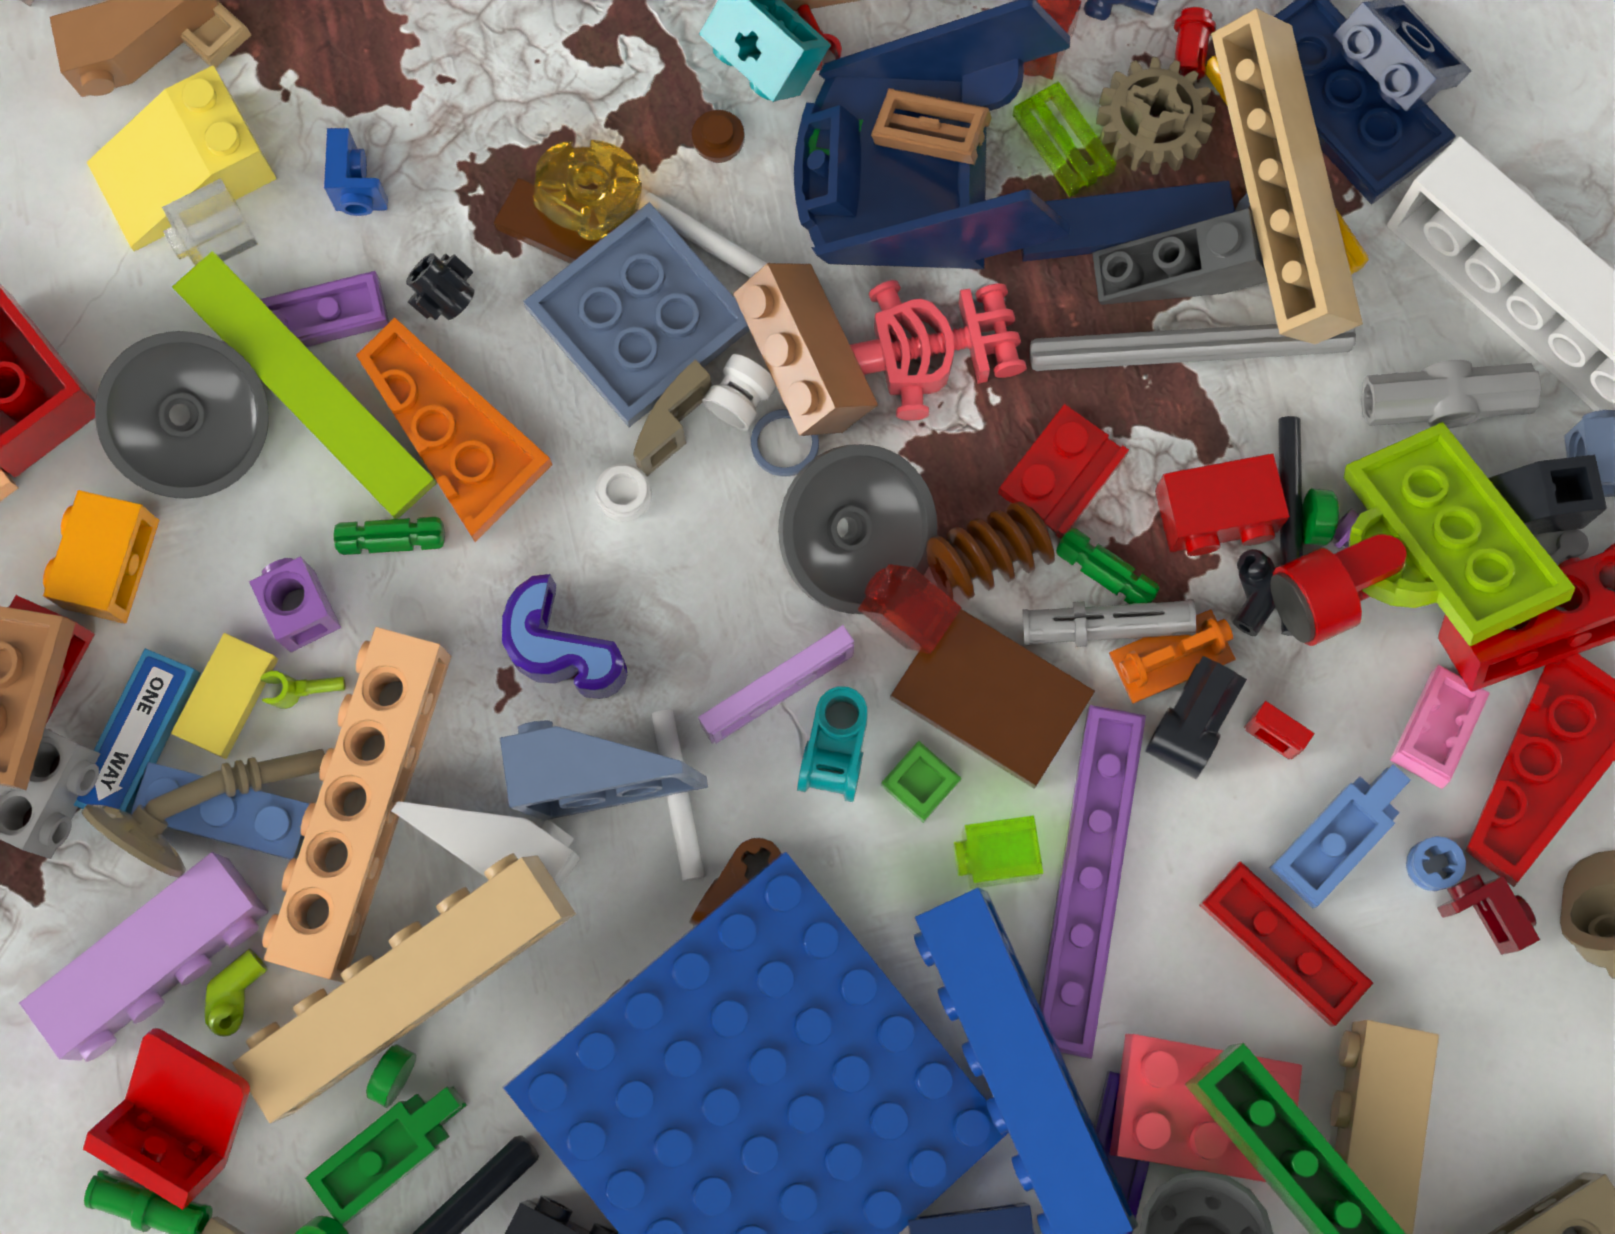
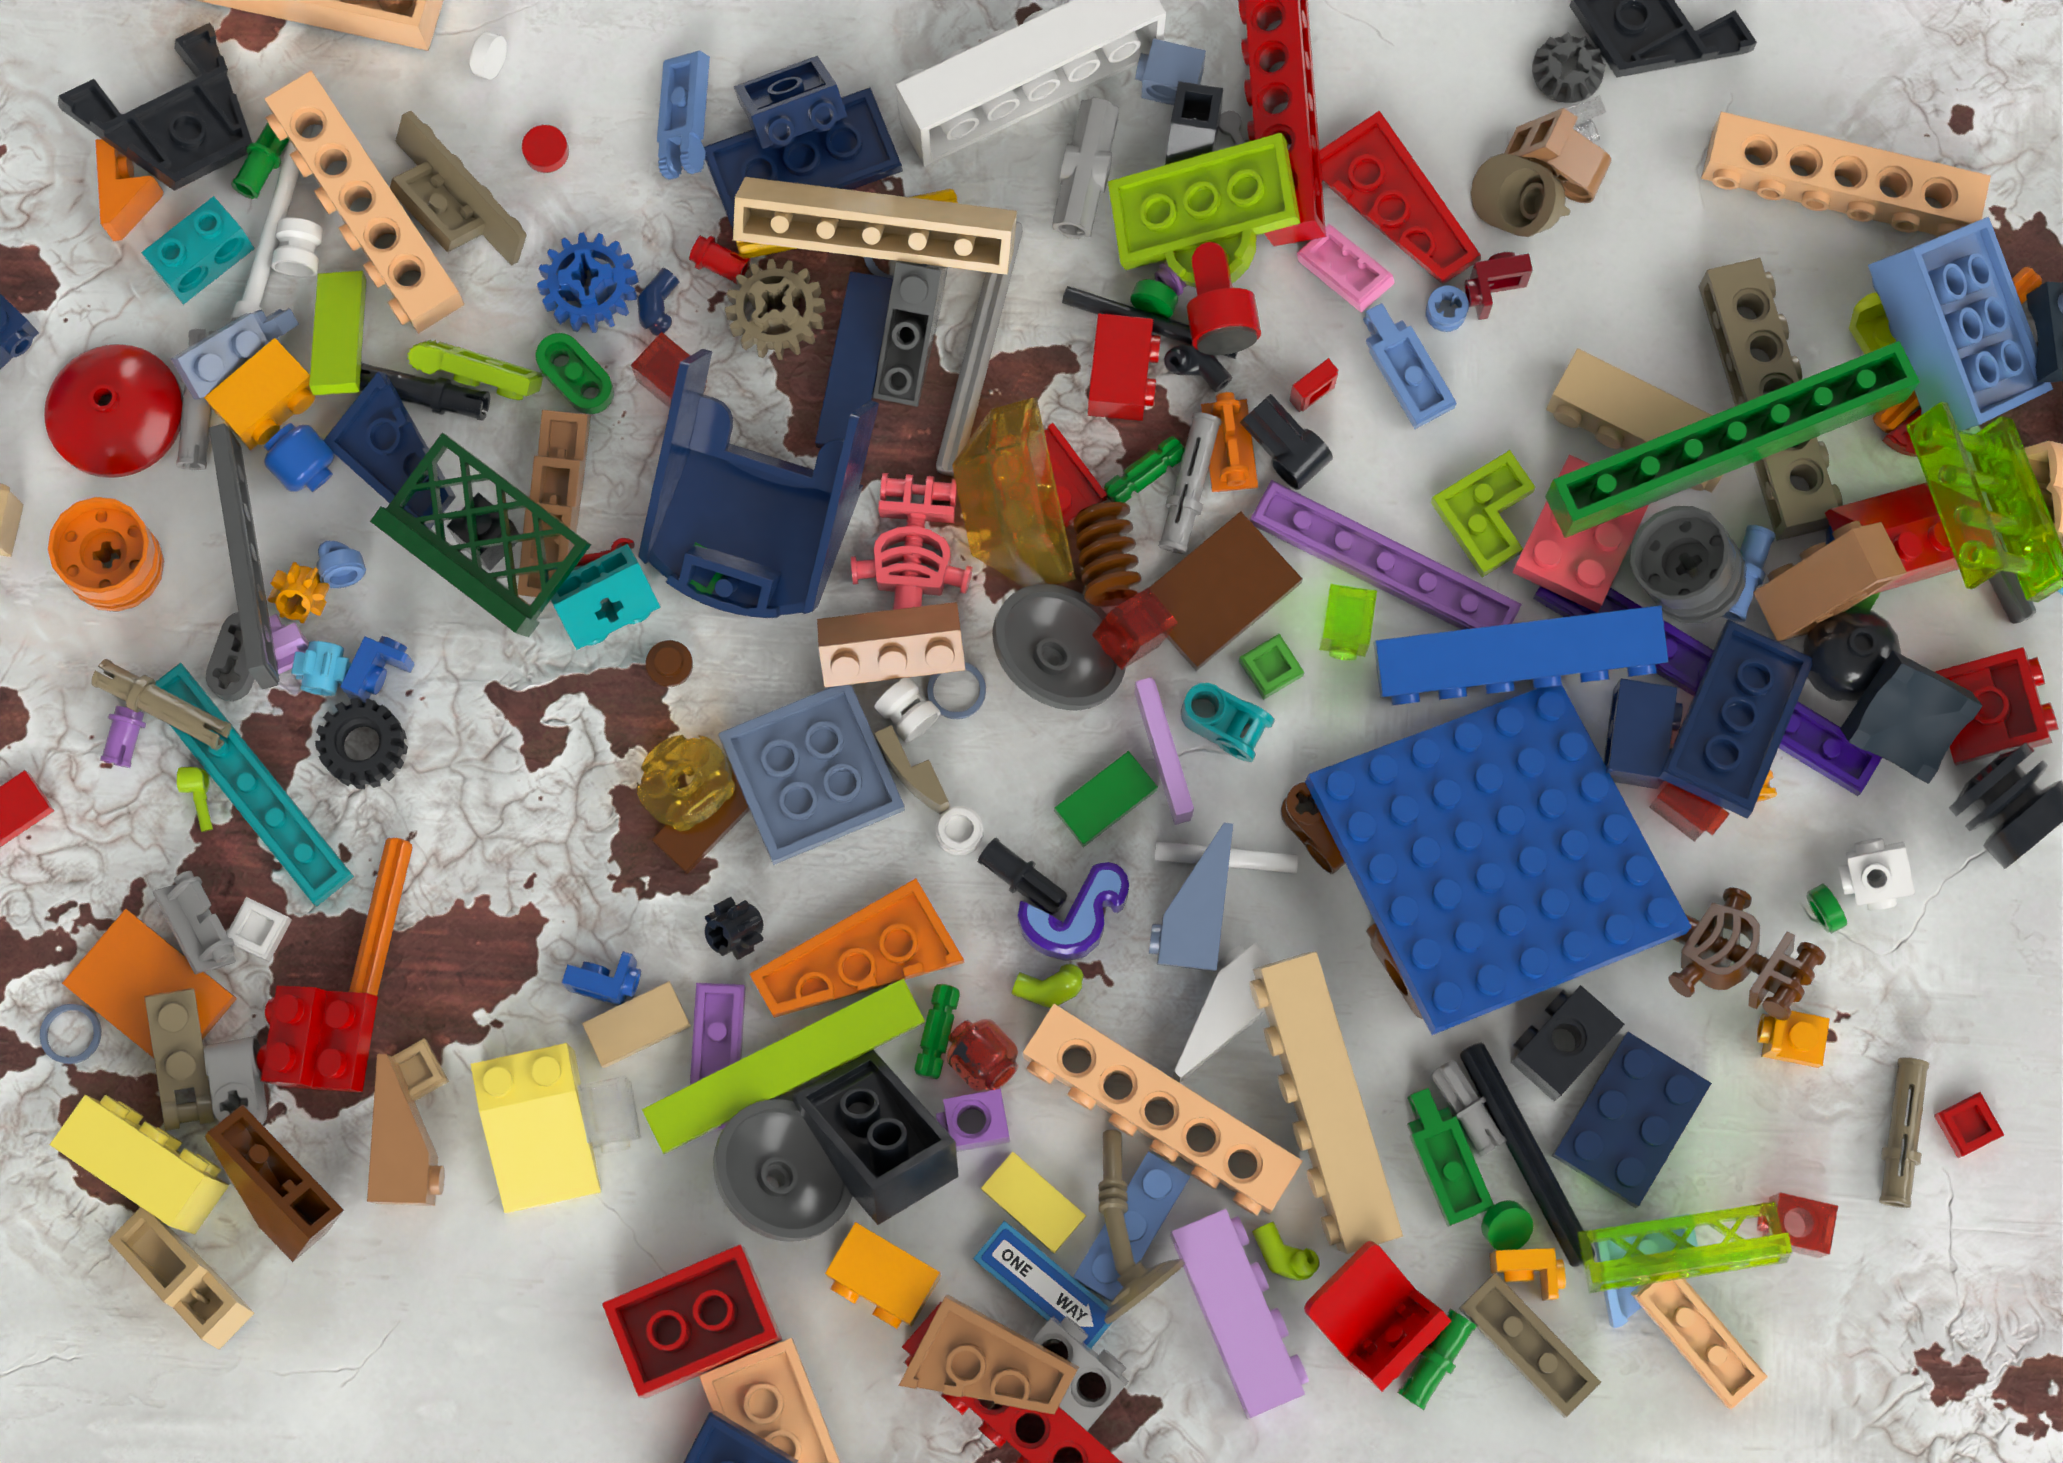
camera: 75 degrees left, 0 degrees up
lime hand [260,671,345,709] -> none
green tile [366,1044,416,1108] -> none
white bar [639,192,767,278] -> none
medium nougat tile [871,88,992,165] -> none
clear neon green tile [1012,81,1116,197] -> none
red tile [1199,861,1374,1027] -> none
none -> tan tile [582,981,691,1068]
none -> black slope [792,1049,959,1225]
none -> clear red head [947,1019,1019,1091]
none -> clear yellow wedge [952,397,1076,587]
none -> black axle [977,838,1067,915]
none -> lime arm [1011,964,1084,1008]
none -> green tile [1054,751,1158,848]
none -> lime plate [1430,450,1536,578]
none -> light grey axle [1431,1061,1506,1157]

